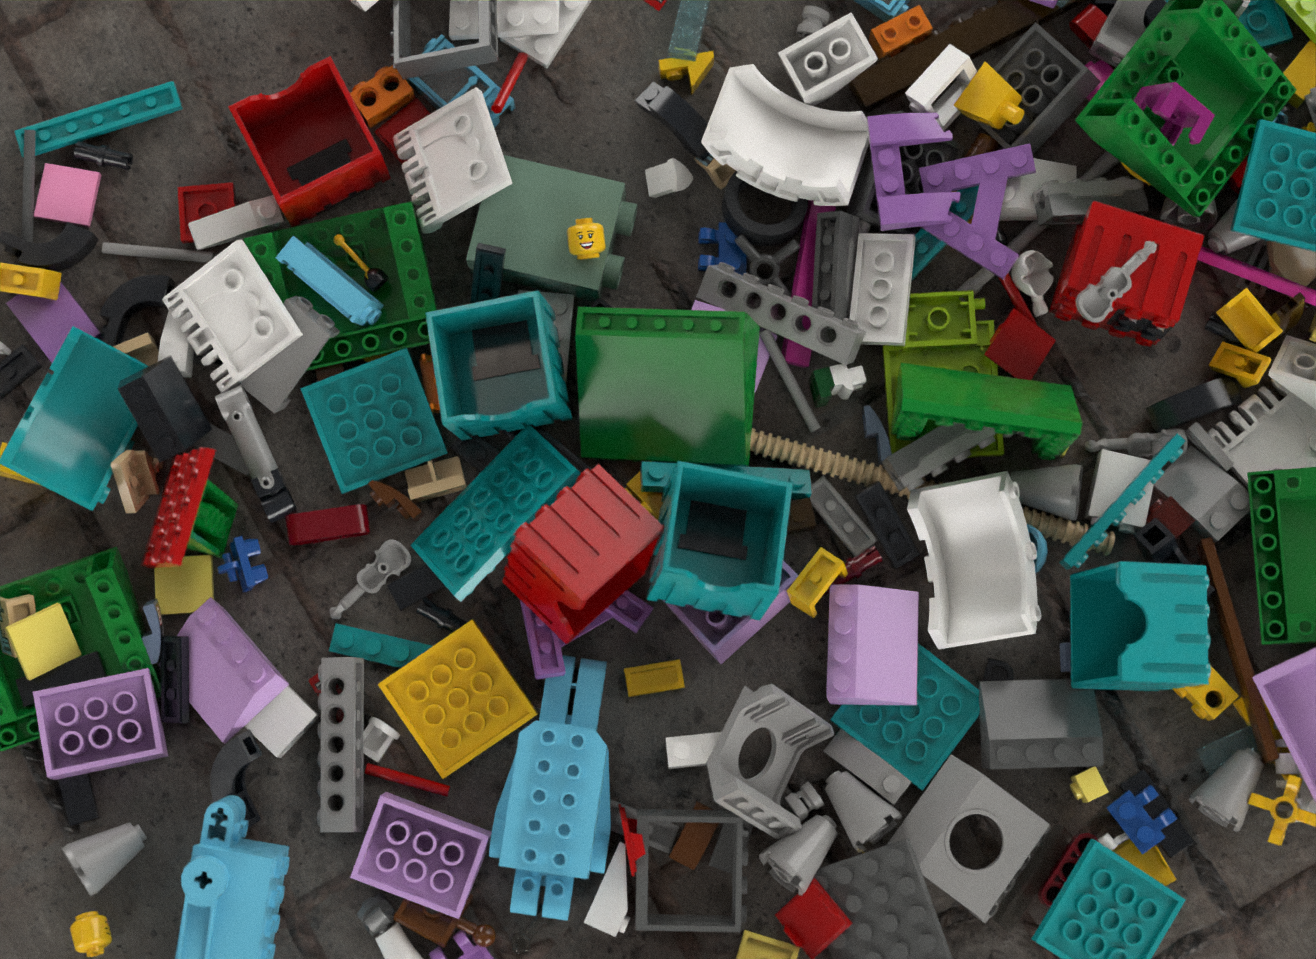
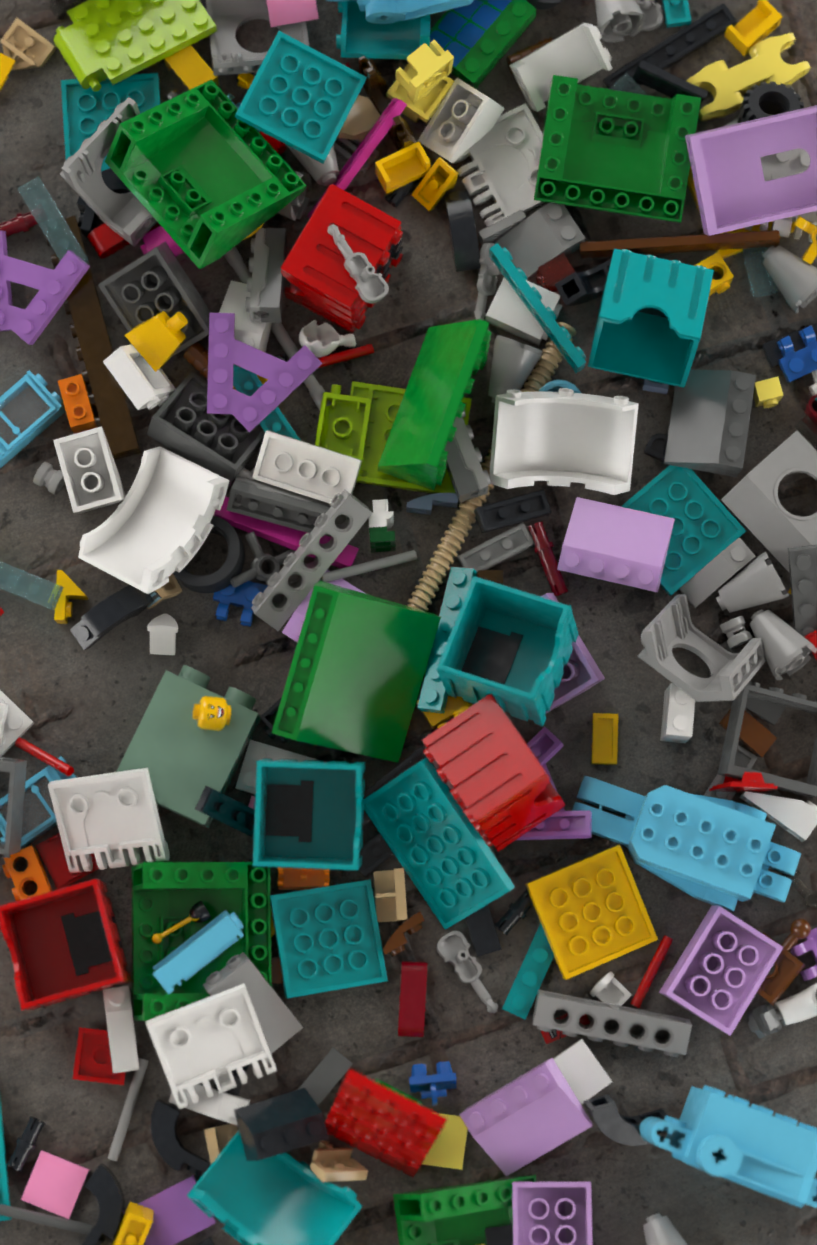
camera: 80 degrees left, 0 degrees up
sand blue slope [142,599,164,664] -> none
black tile [161,635,189,723] -> none
light grey piece [215,385,297,523] -> none
yellow panel [786,547,848,618] -> none
medium lavender wedge [867,113,960,231] -> none
red piece [984,308,1056,380] -> none
magenta panel [1134,82,1215,146] -> none

